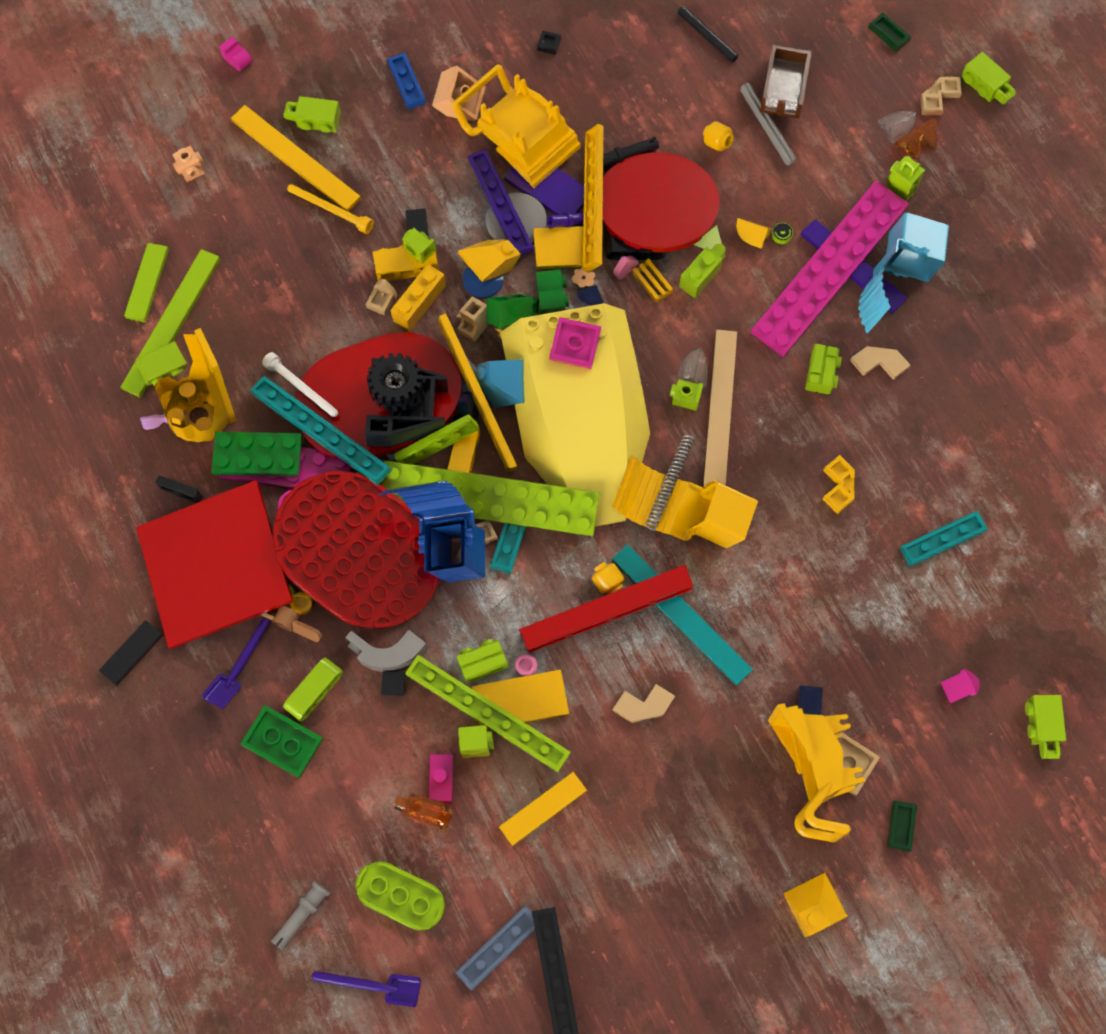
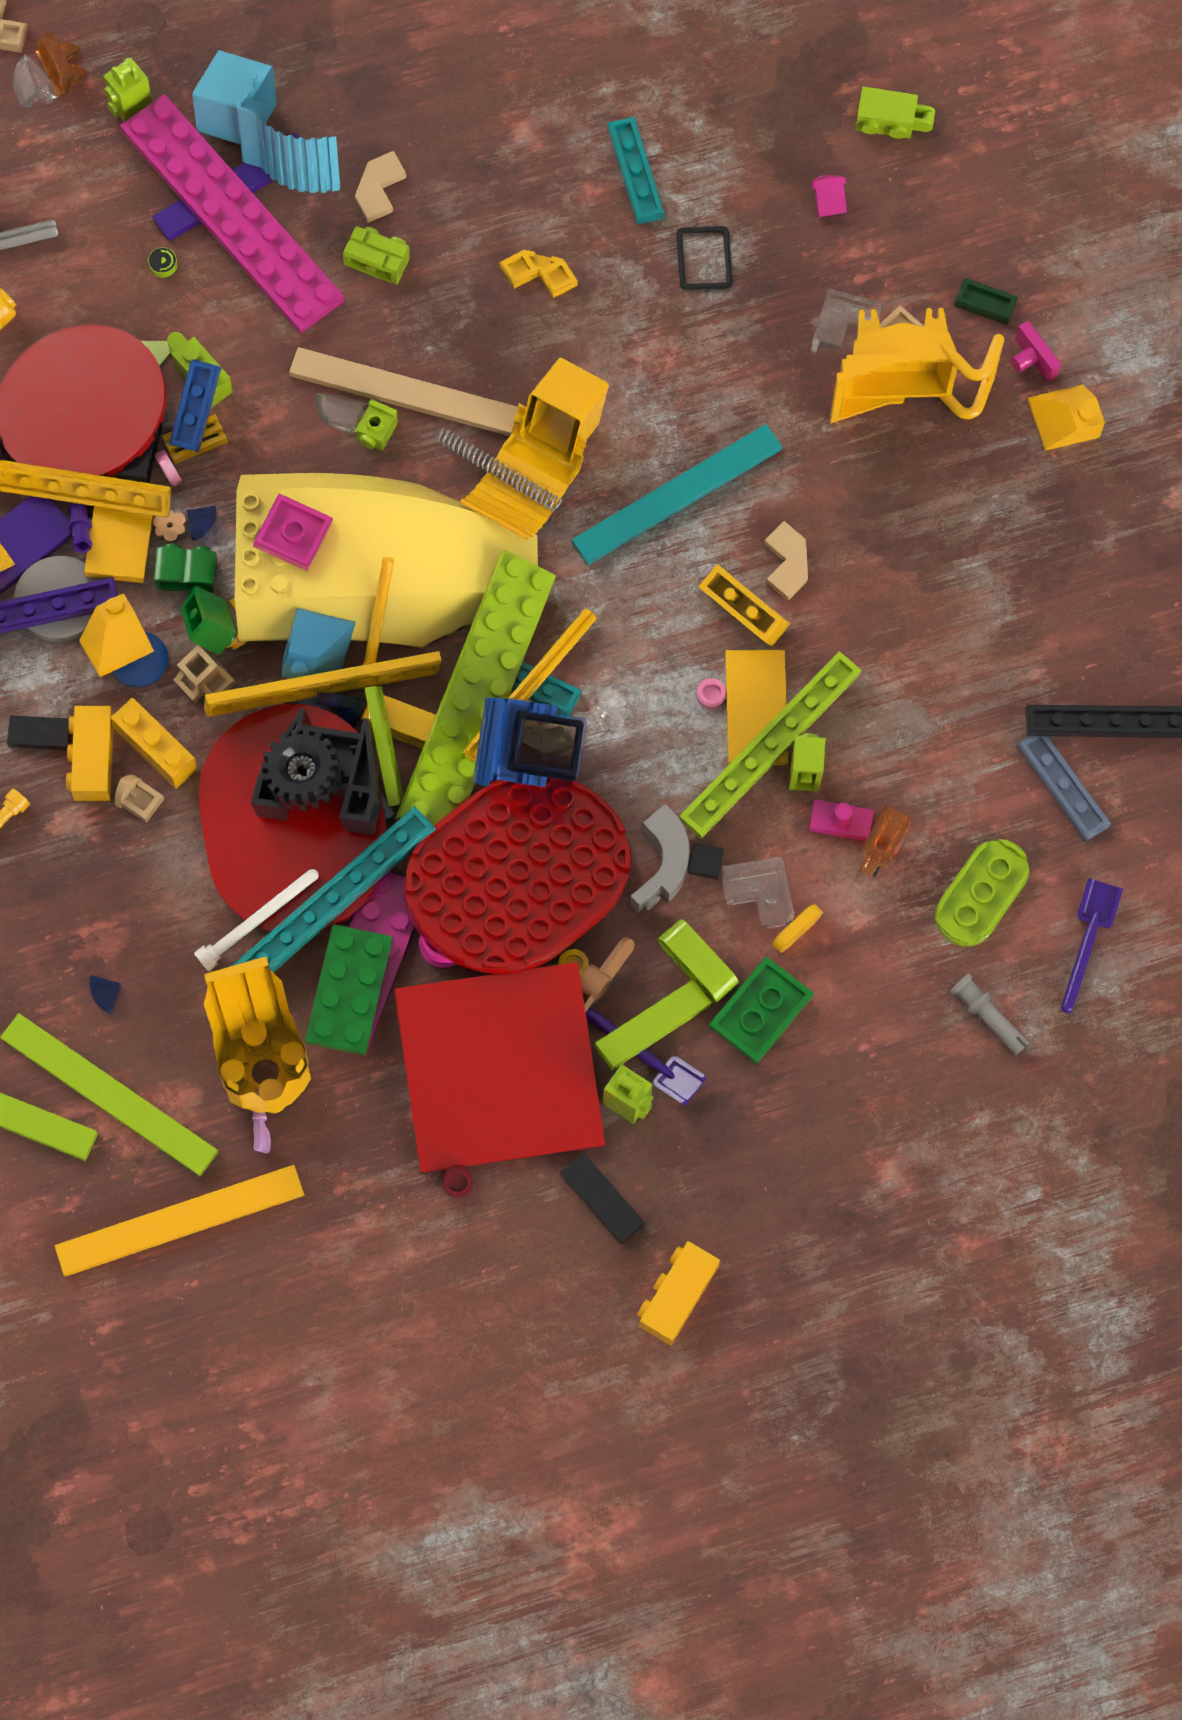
camera: 85 degrees left, 0 degrees up
lime brick [135,341,187,387] -> none
black tile [155,475,203,503] -> none
lime brick [402,228,436,263] -> none
lime brick [456,639,509,684] -> none
yellow tile [499,772,587,847] -> none
red tile [519,564,693,653] -> none
yellow head [591,561,624,594] -> none
yellow brick [736,218,772,248] -> none
clear blue brick [796,685,823,715] -> none
none -> yellow tile [54,1165,304,1277]
none -> clear blue tile [90,975,122,1015]
none -> blue tile [169,359,222,452]
none -> yellow piece [363,557,394,665]
none -> dark red tile [442,1165,473,1198]
none -> yellow axle [463,609,597,762]
none -> lime tile [594,979,711,1071]
none -> lime brick [603,1064,654,1125]
none -> yellow brick [637,1241,720,1346]
none -> black piece [676,226,732,290]
none -> yellow brick [699,564,791,646]
none -> clear panel [721,856,794,929]
none -> yellow tile [772,904,823,953]
none -> clear panel [811,288,884,354]
none -> dark pink tile [1011,321,1062,383]

